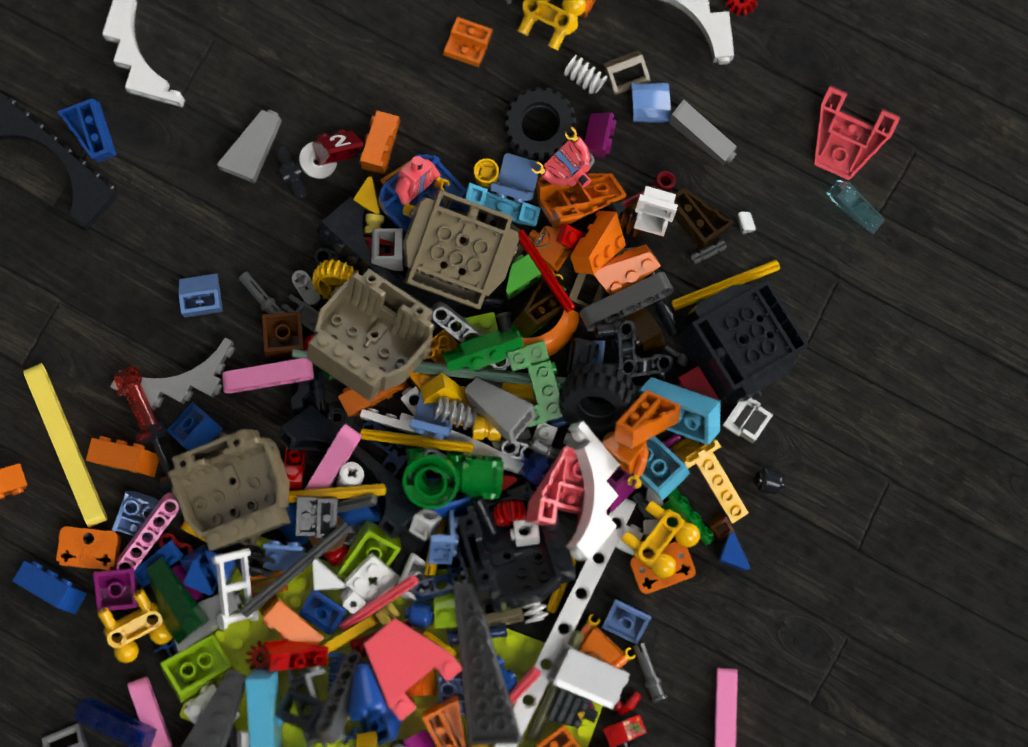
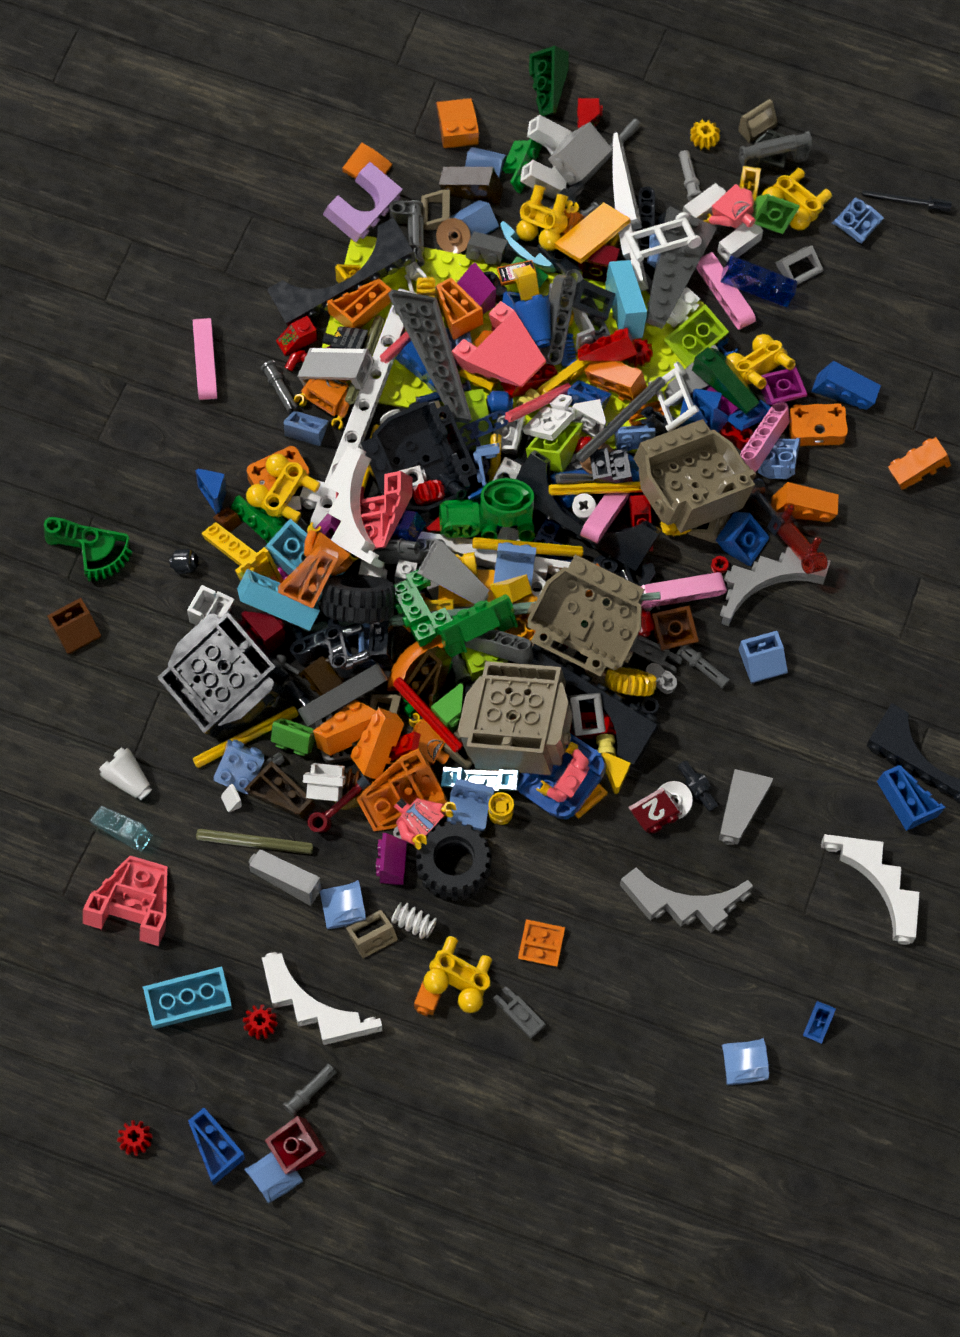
camera: 165 degrees right, 15 degrees down
light yellow beam [23,363,108,528] -> none
orange wedge [360,111,400,175] -> none
light grey piece [434,395,478,430] -> none
none -> green arm [44,517,133,582]
none -> reddish brown slope [47,598,102,655]
none -> white cone [99,747,152,800]
none -> medium azure brick [143,967,232,1029]
none -> olive axle [196,829,313,855]
none -> medium blue bracket [214,739,264,794]
none -> bright green slope [271,718,315,756]
none -> light grey arch [620,867,753,933]
none -> red bush [711,556,729,575]

